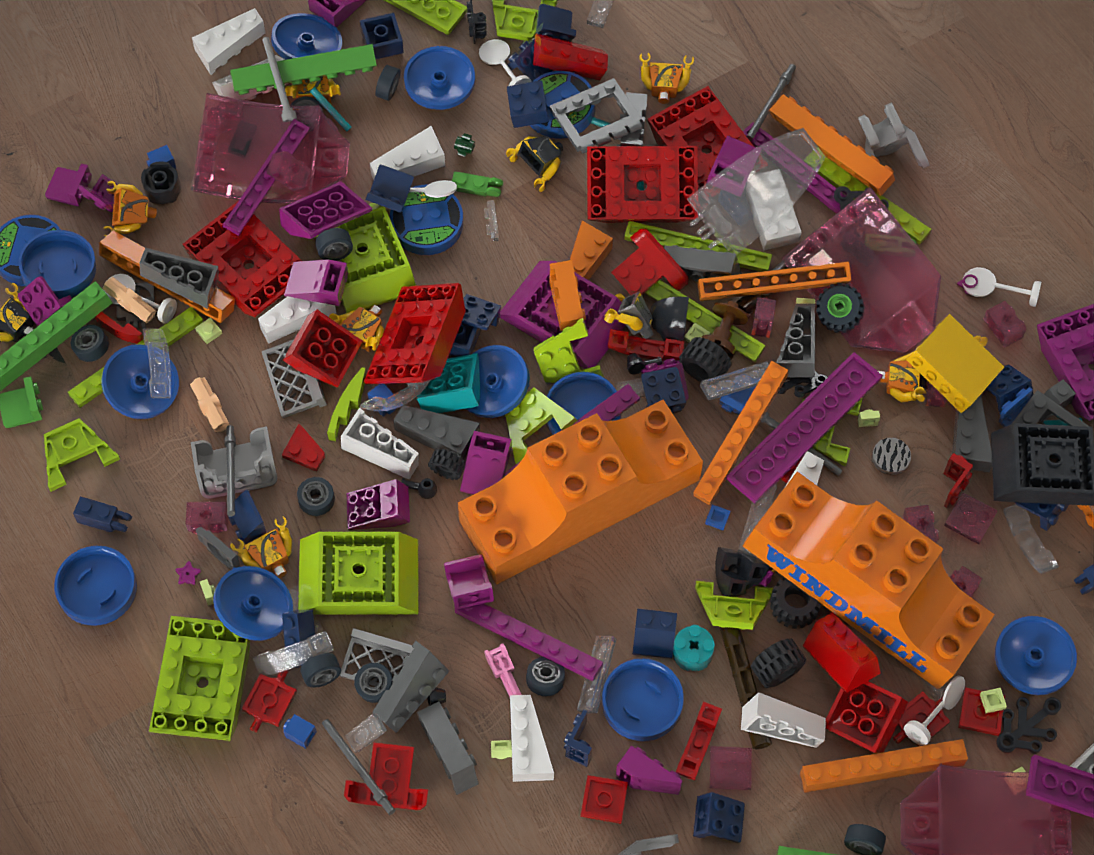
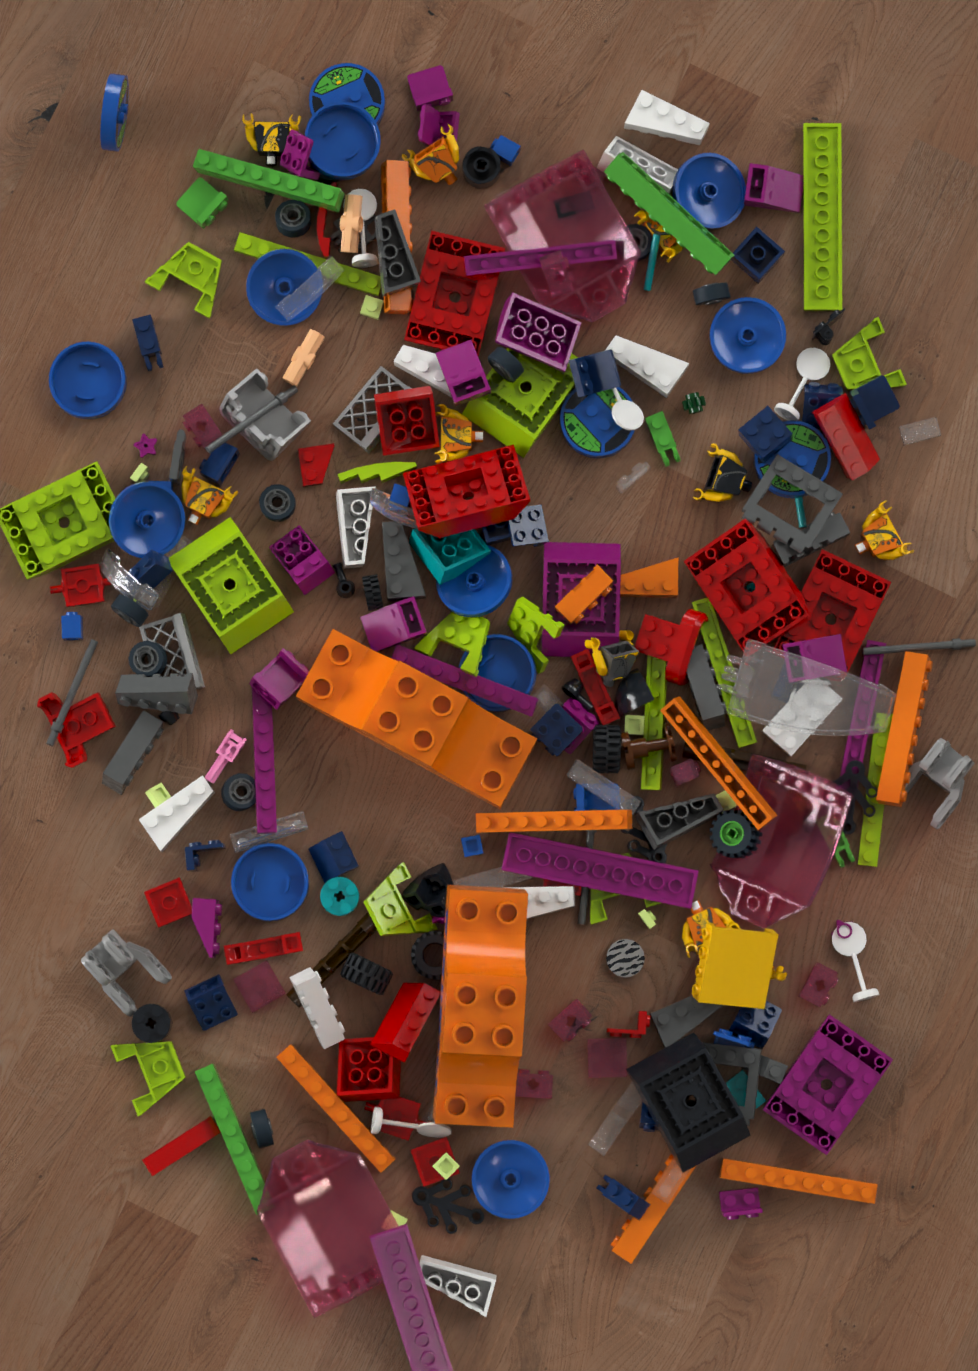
camera: 60 degrees right, 20 degrees up
light grey piece [263,37,297,122] -> none
clear plate [345,713,387,753] -> none

